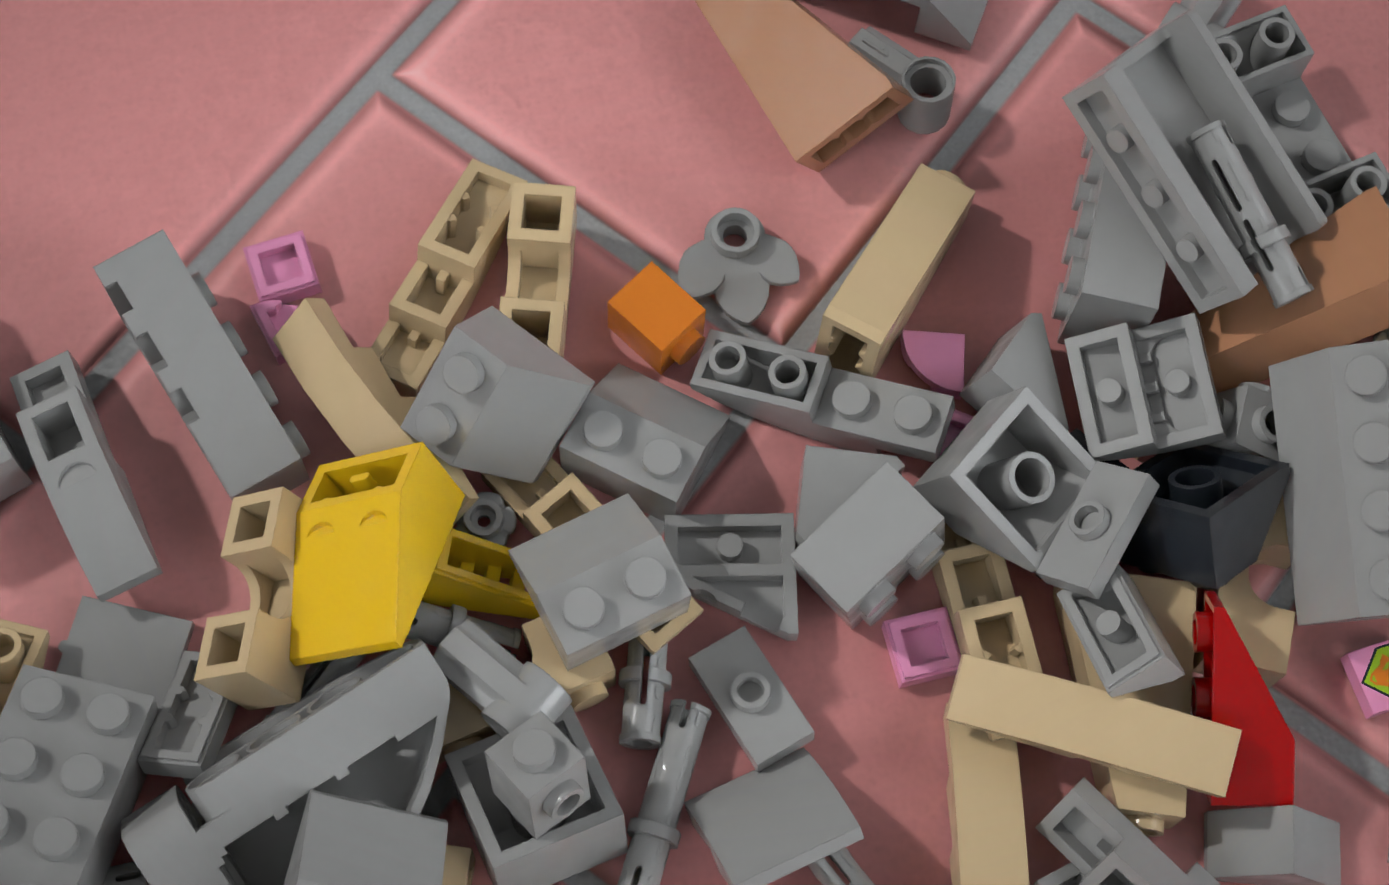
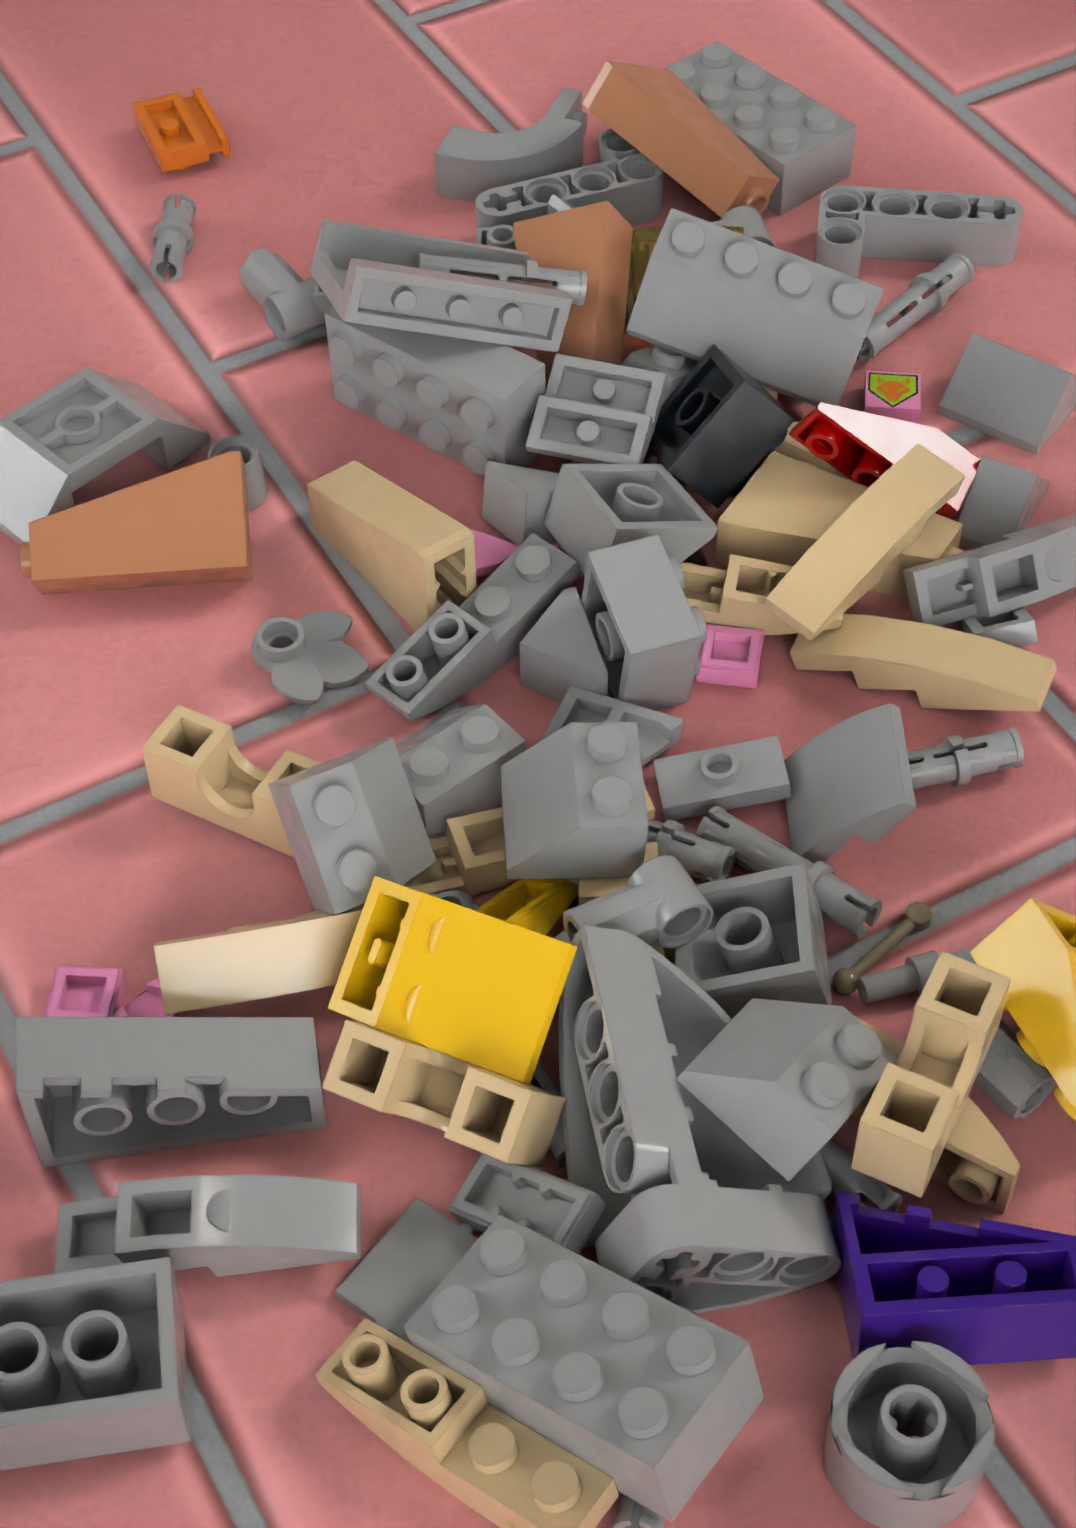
camera: 60 degrees left, 20 degrees down
tan slope [371,158,528,397] -> none
light grey brick [484,710,591,839] -> none
orange brick [607,261,706,375] -> none
light grey plate [1036,461,1160,600] -> none
light grey slope [1056,564,1185,697] -> none

